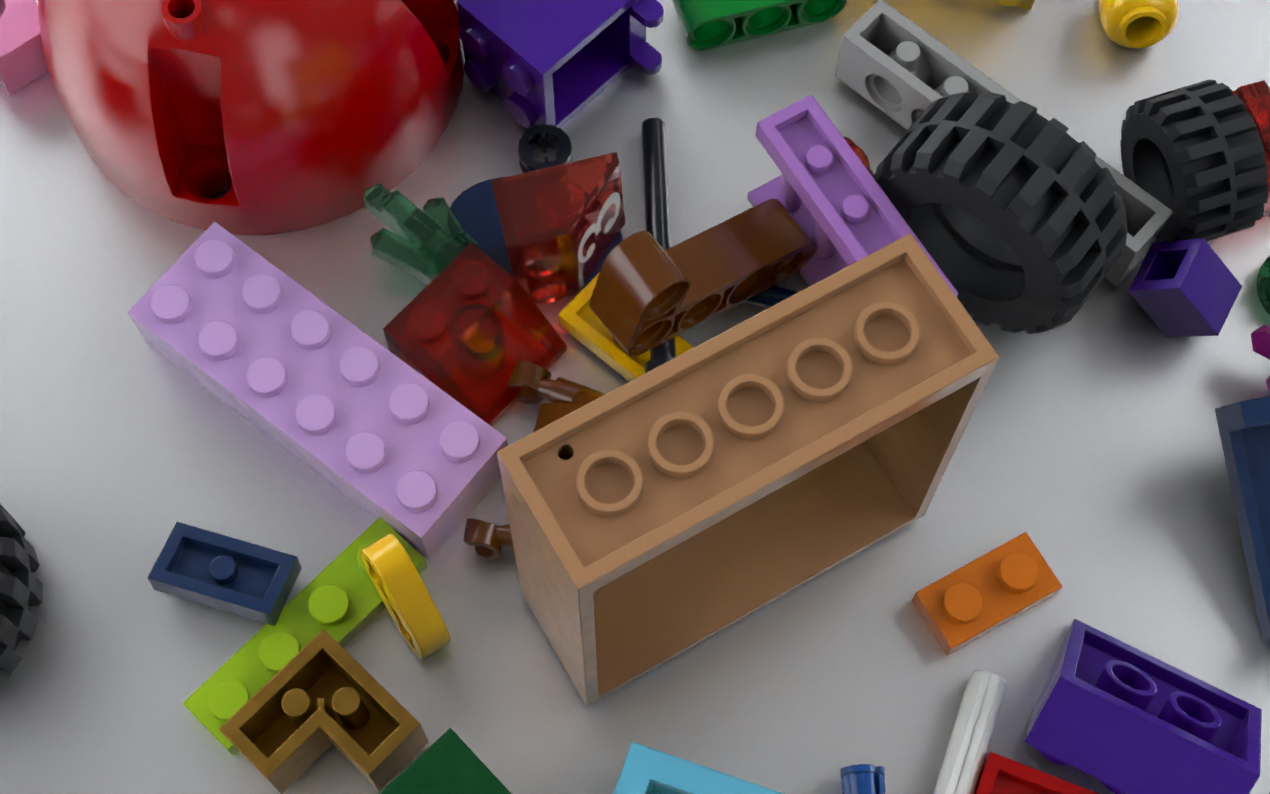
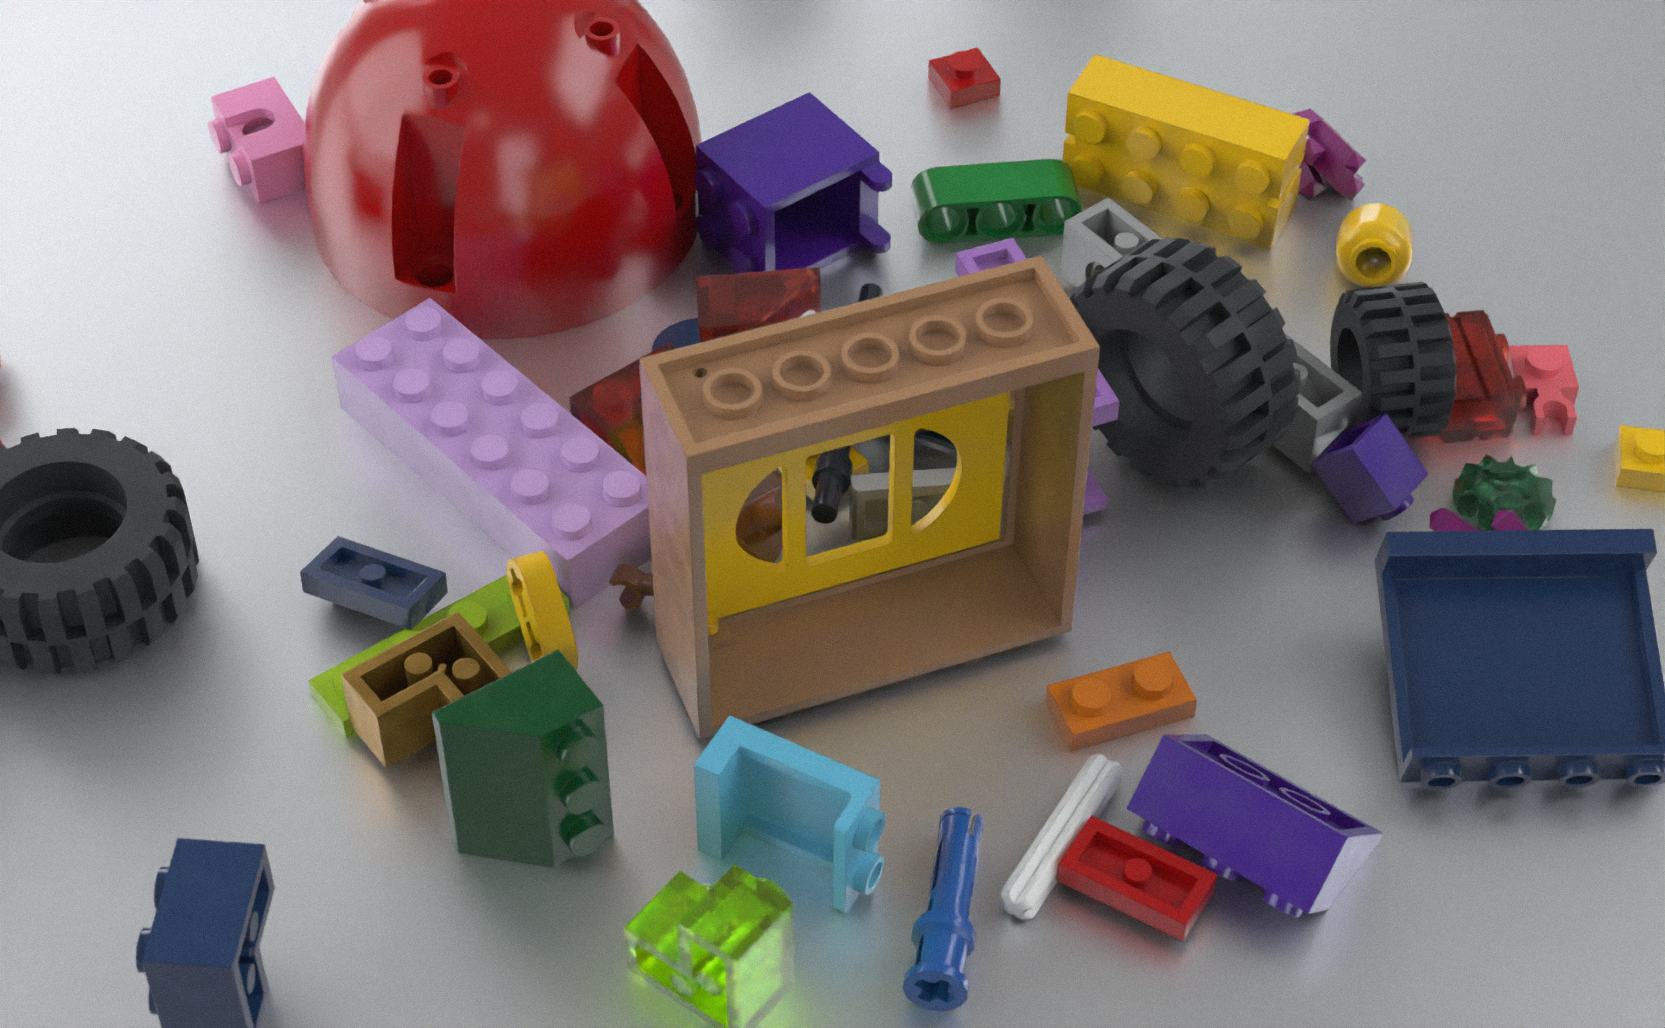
camera: 10 degrees right, 20 degrees down
clear green rock [364,183,481,295] -> none

